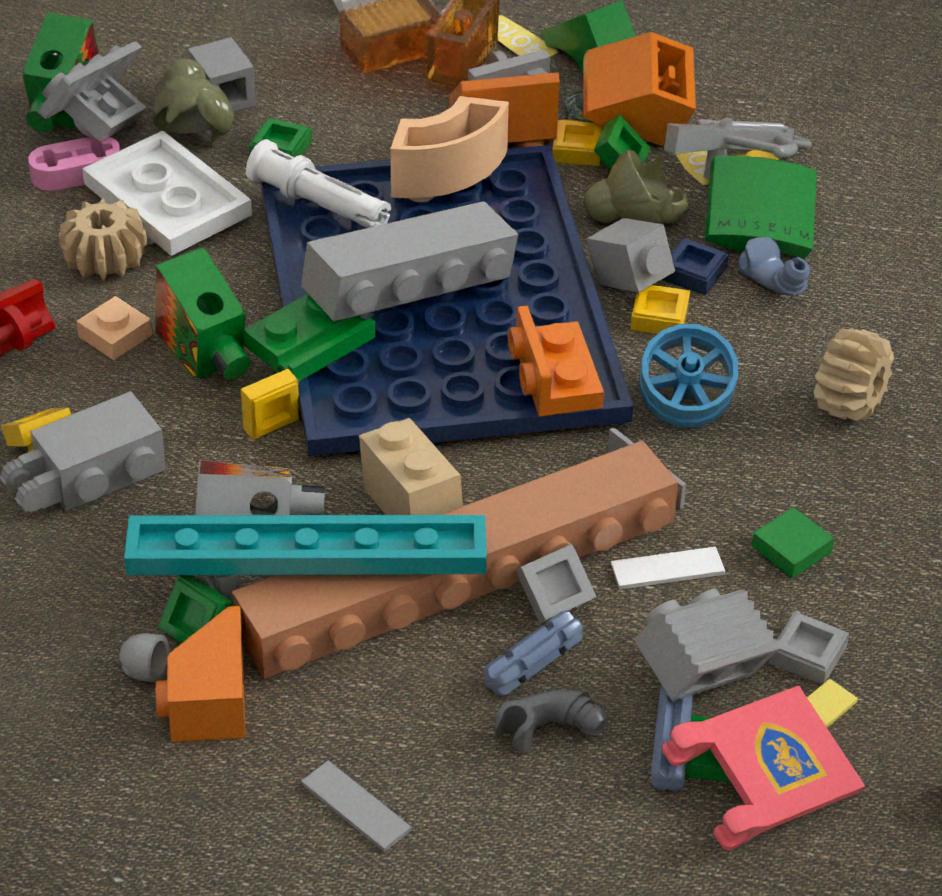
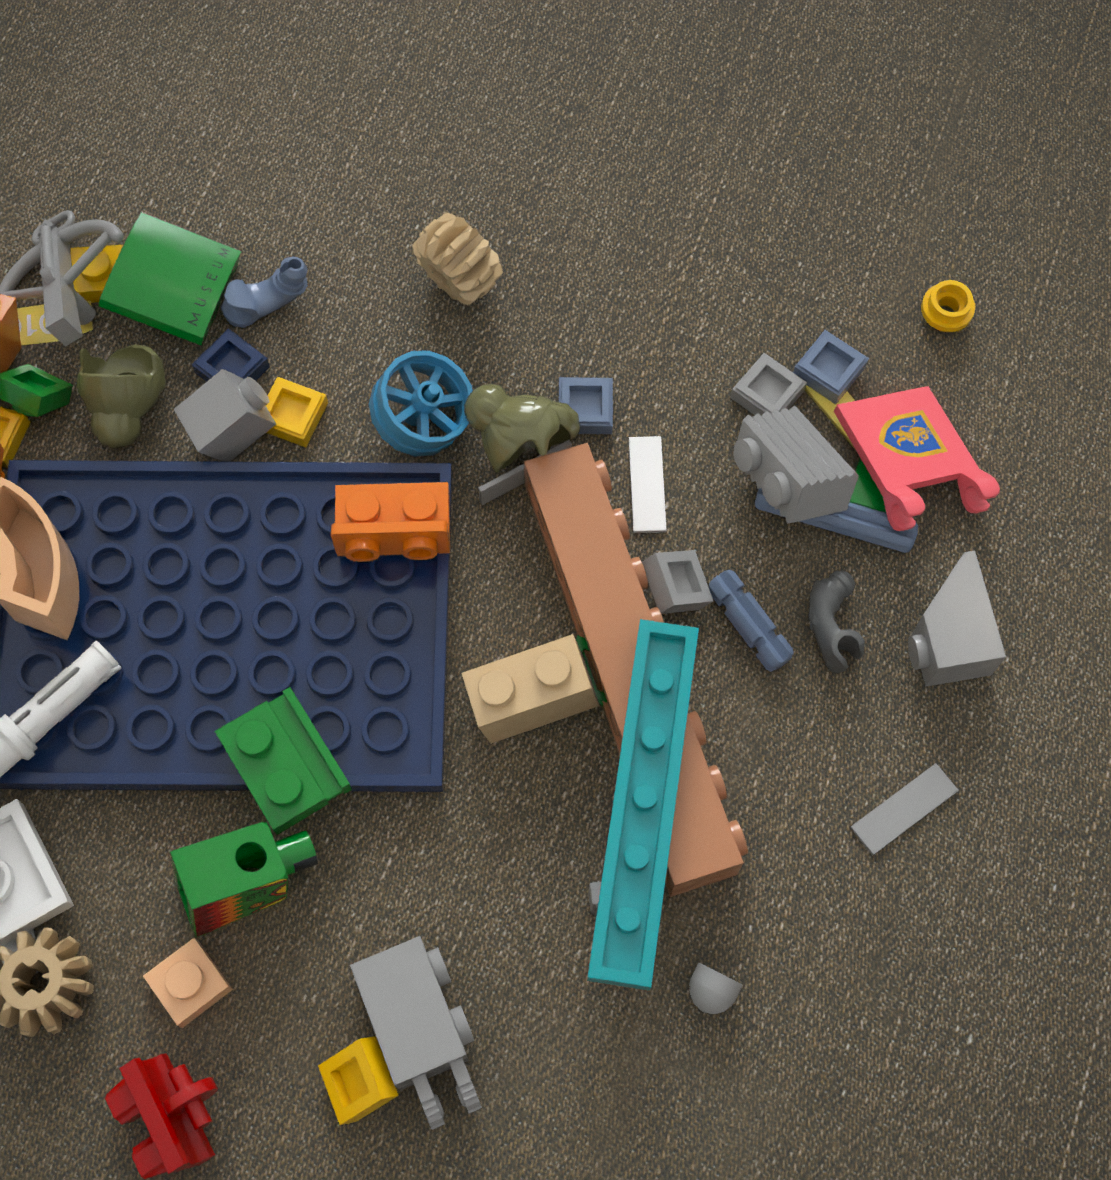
camera: 80 degrees left, 25 degrees up
orange slope [156,606,245,742] -> none
green tile [158,575,234,643] -> none
light grey torso [195,461,325,515] -> none
yellow tile [241,369,300,440] -> none
light grey brick [301,201,518,321] -> none
green tile [752,507,834,578] -> none
none -> olive piece [464,384,580,474]
none -> sand blue tile [559,377,613,434]
none -> sand blue tile [793,330,869,404]
none -> light grey slope [908,551,1006,687]

